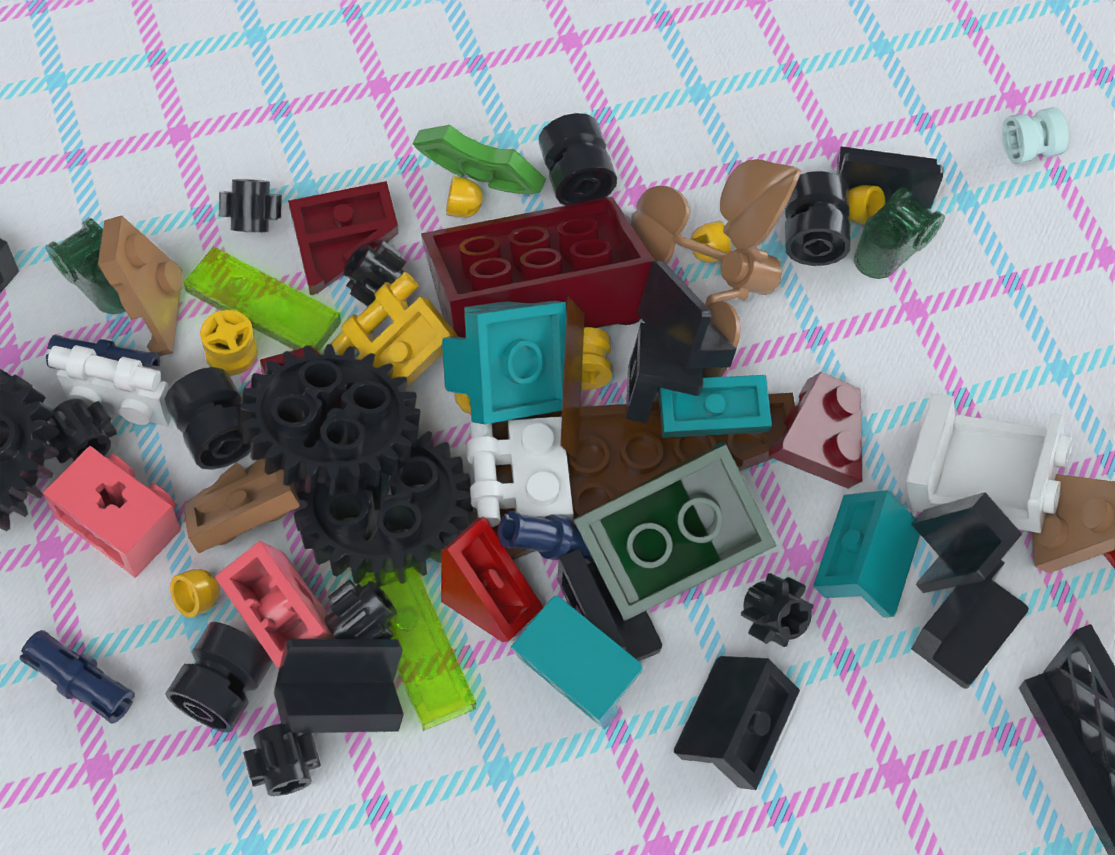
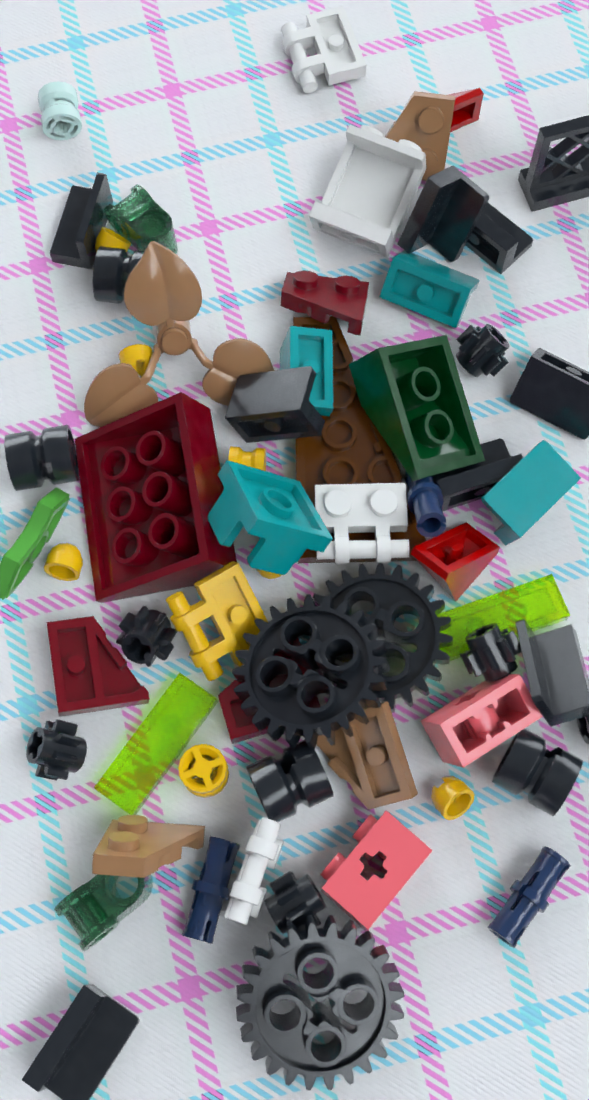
camera: 80 degrees left, 10 degrees up
reddish brown sticker [560,296,585,460] -> none
black panel [637,261,736,369] -> none

